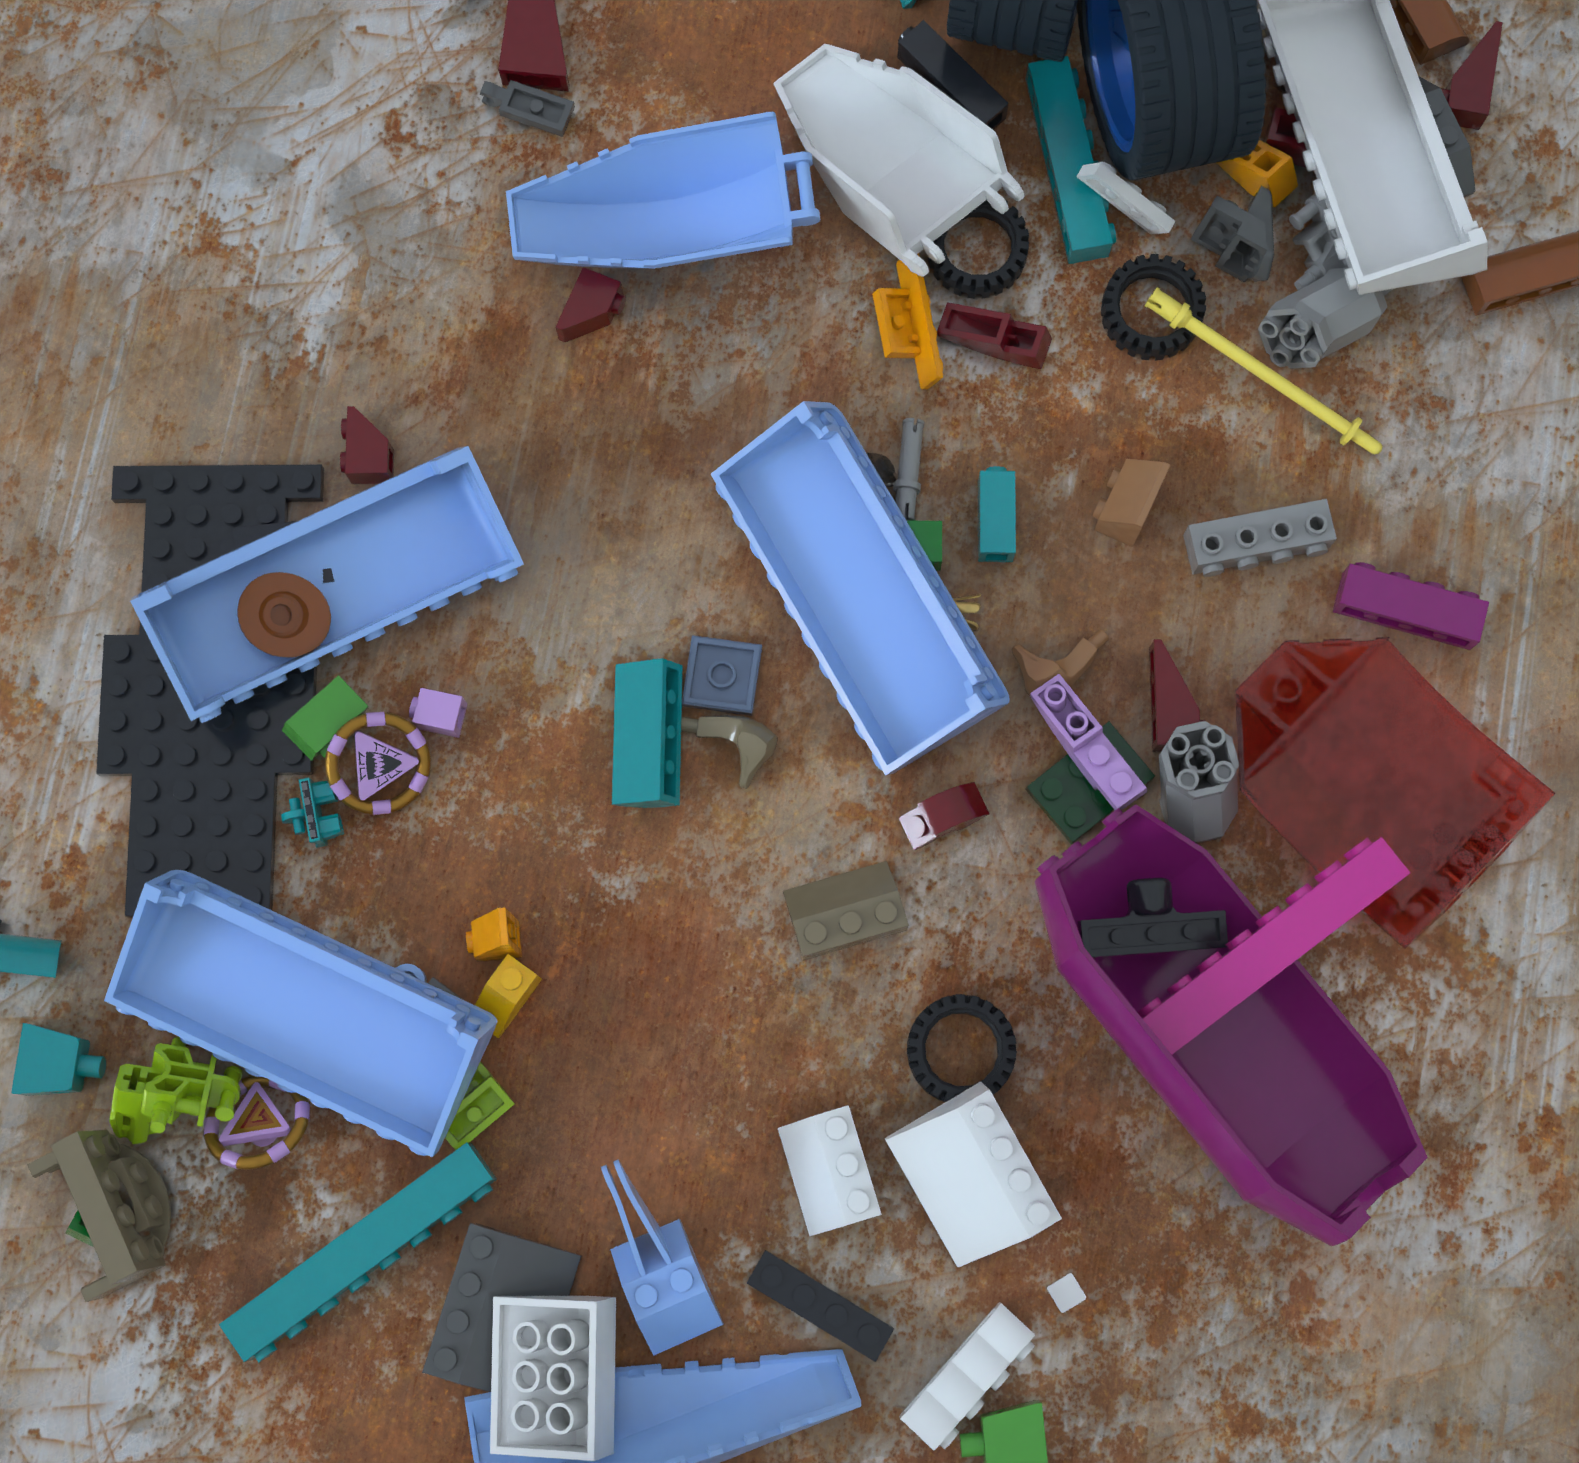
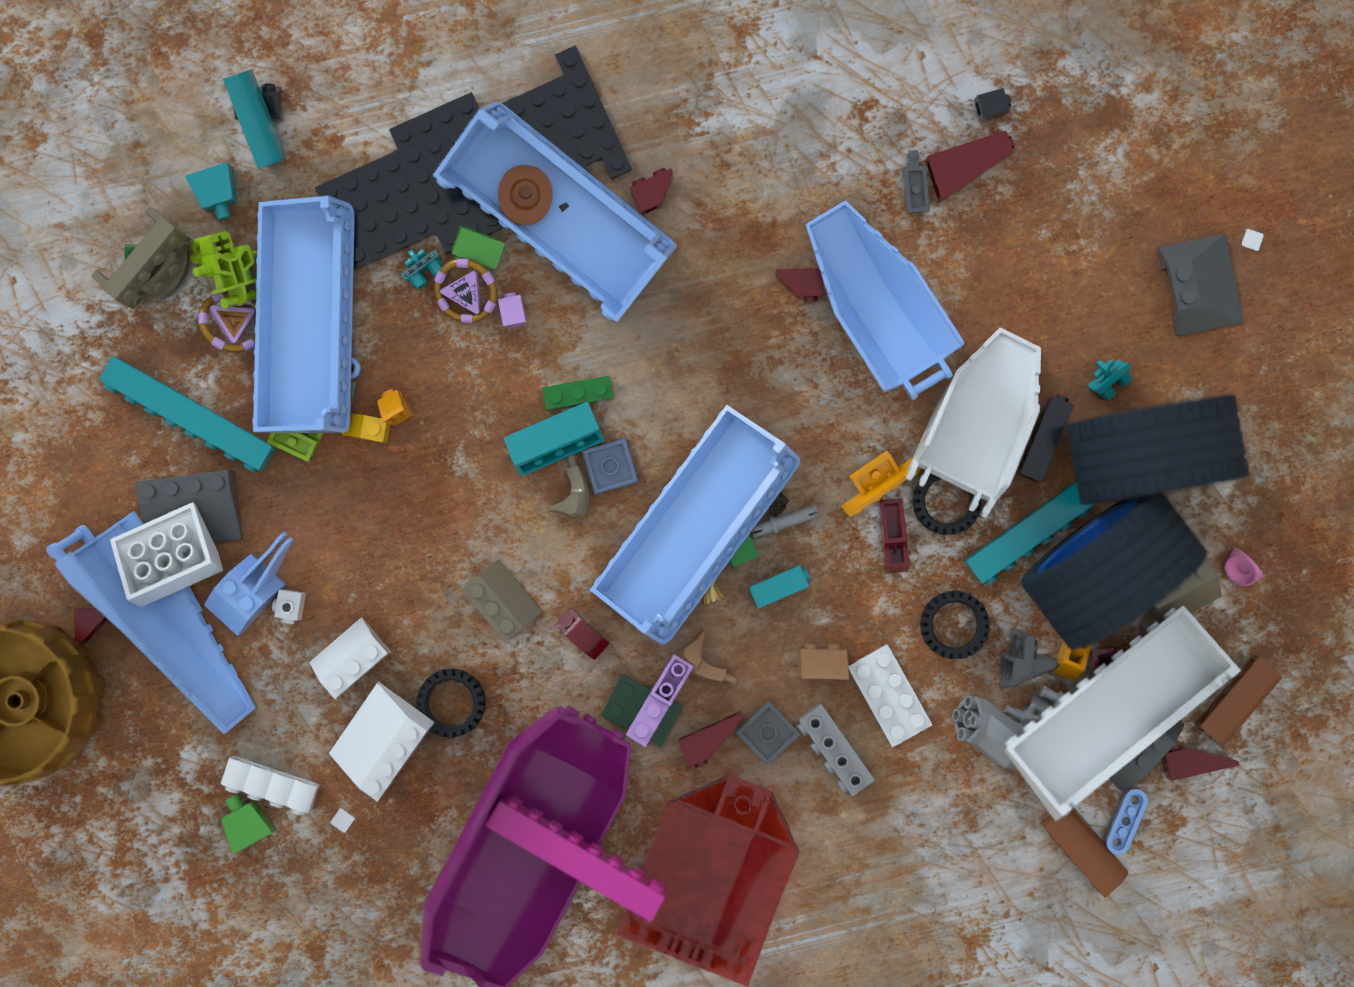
camera: 60 degrees right, 10 degrees up
black plate [747,1250,894,1362] -> none
white plate [1077,162,1175,234] -> none
black plate [1077,877,1228,957] -> none
light yellow bar [1144,287,1382,455] -> none
light grey brick [1159,721,1239,844] -> none
magenta brick [1332,562,1489,650] -> none
none -> white brick [272,589,306,624]
none -> green plate [542,376,614,410]
none -> dark grey plate [736,700,800,766]
none -> white plate [848,644,932,747]
none -> light blue plate [1105,788,1148,855]

